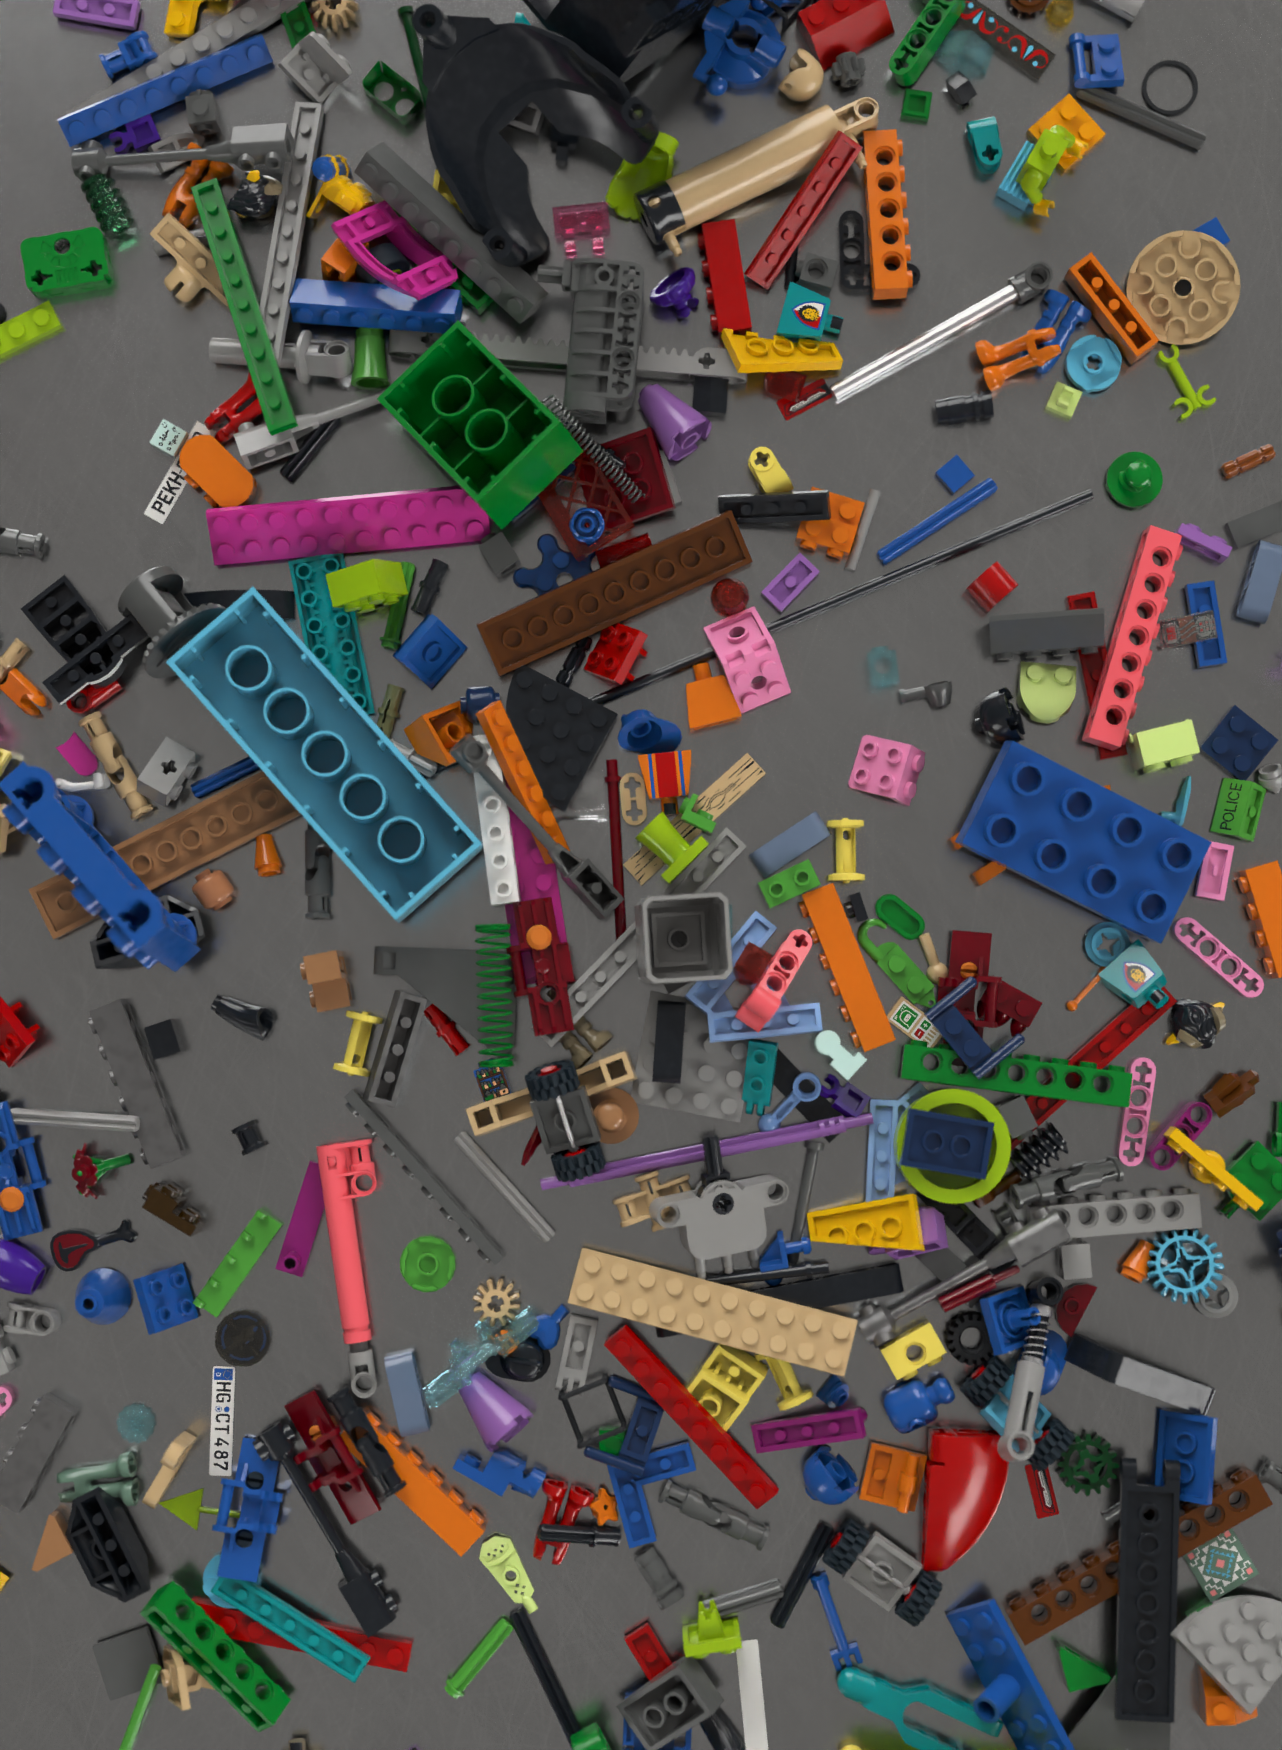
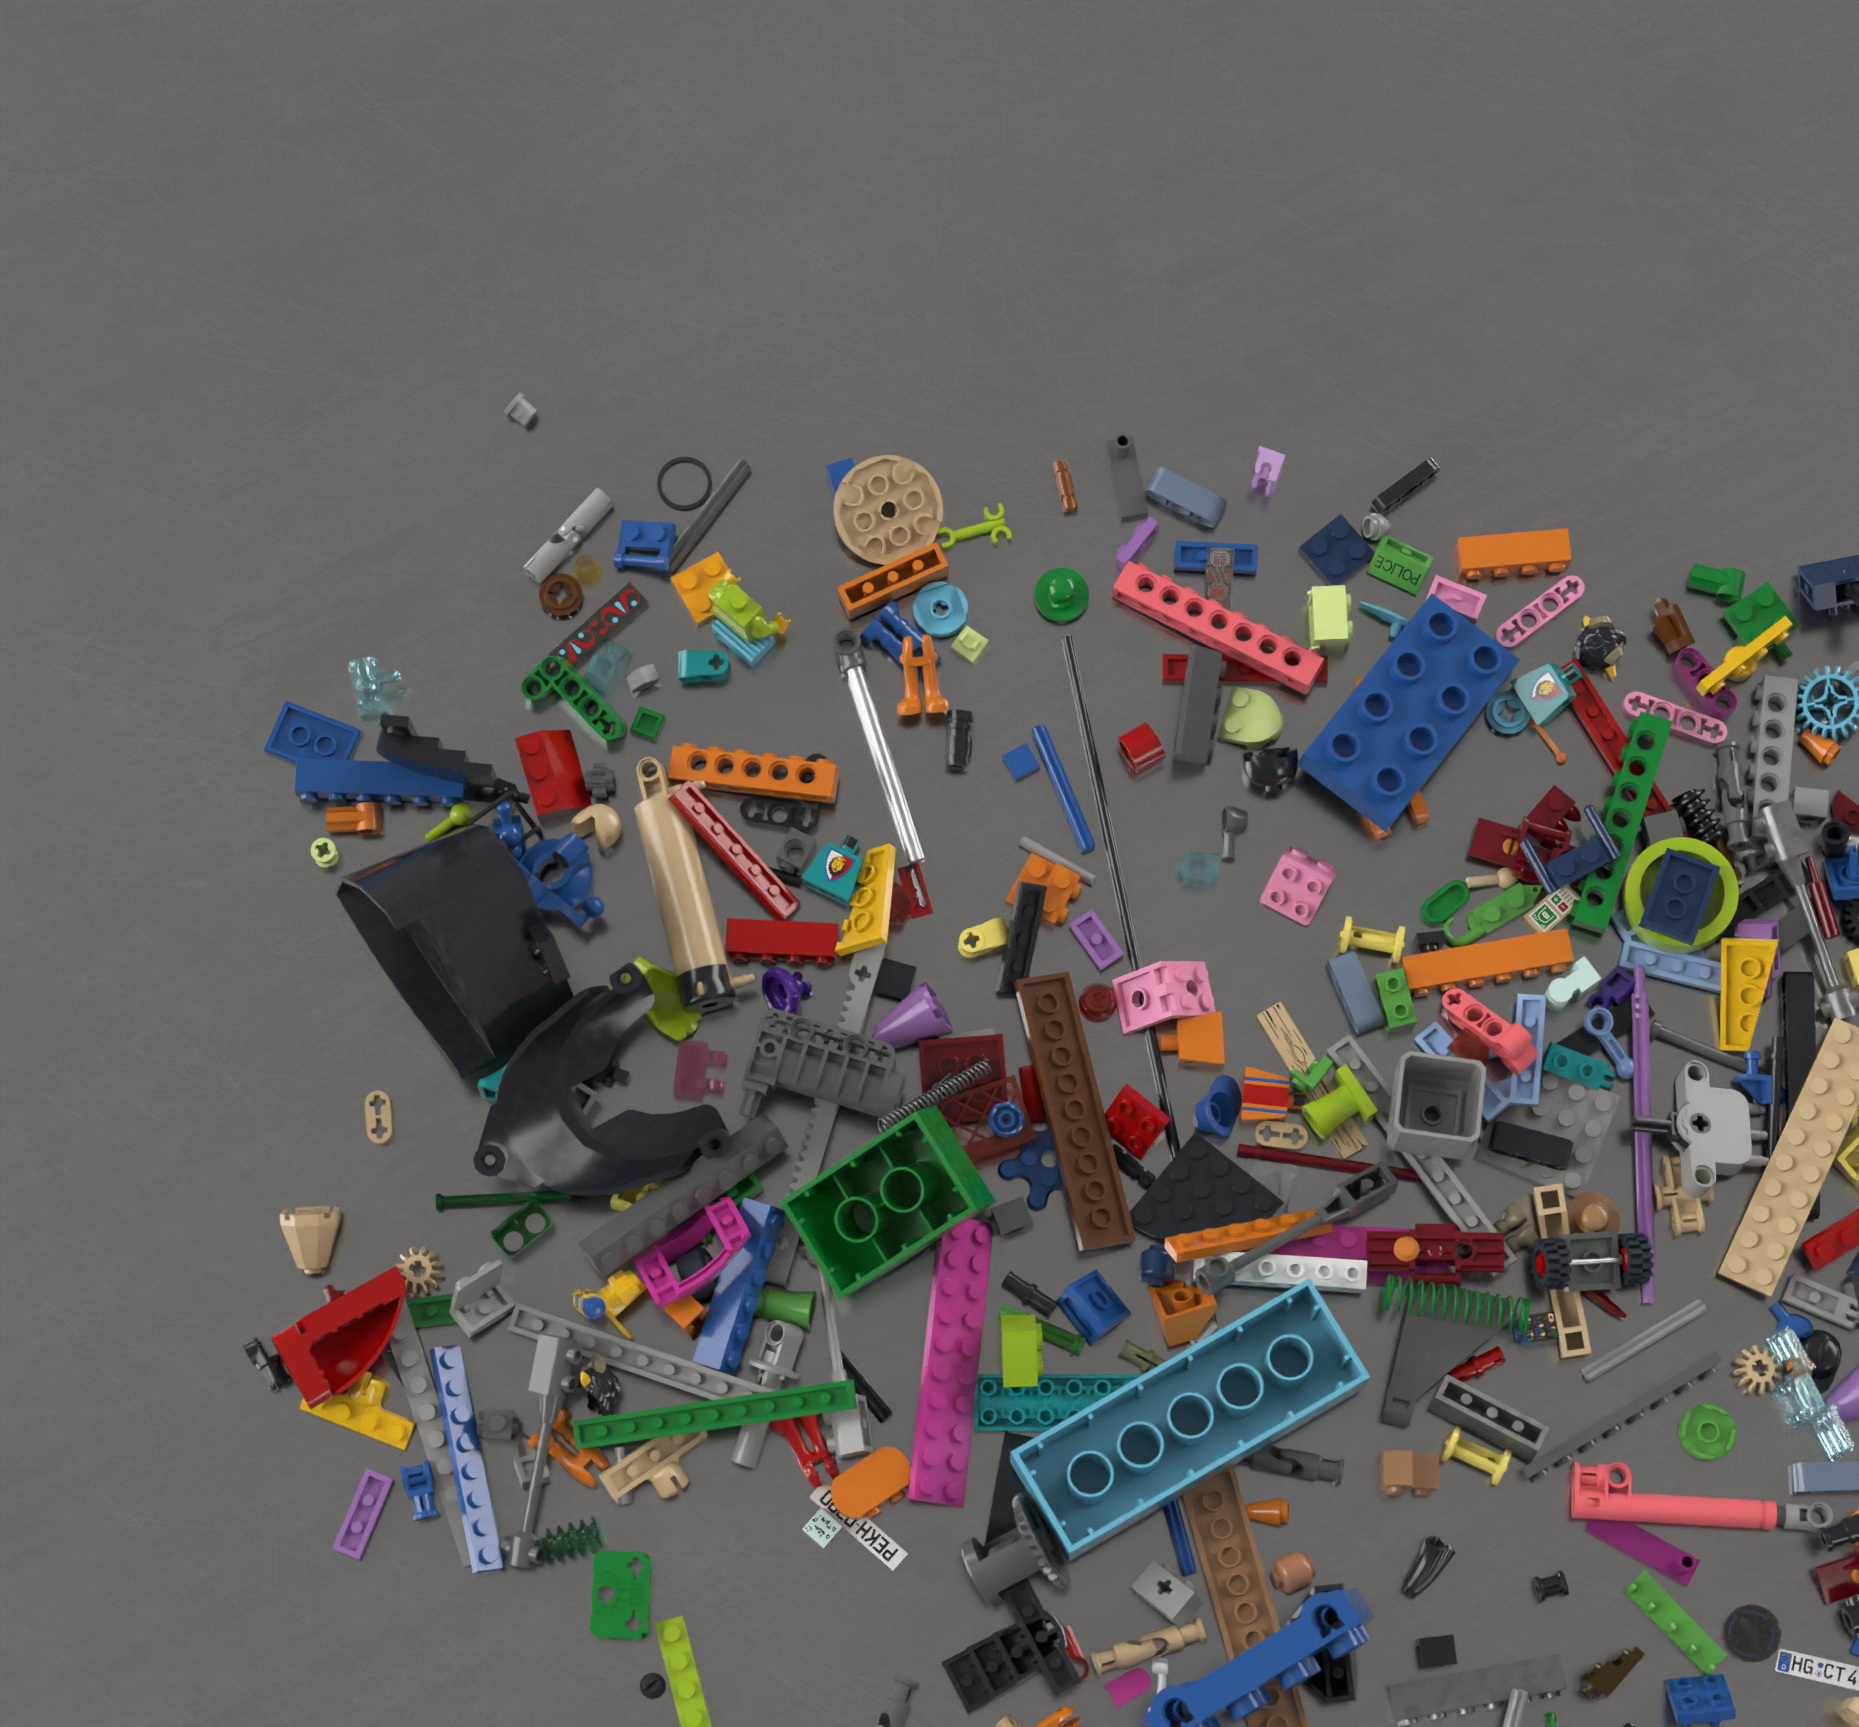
camera: 85 degrees left, 10 degrees down
dark purple plate [109,114,162,154] -> none

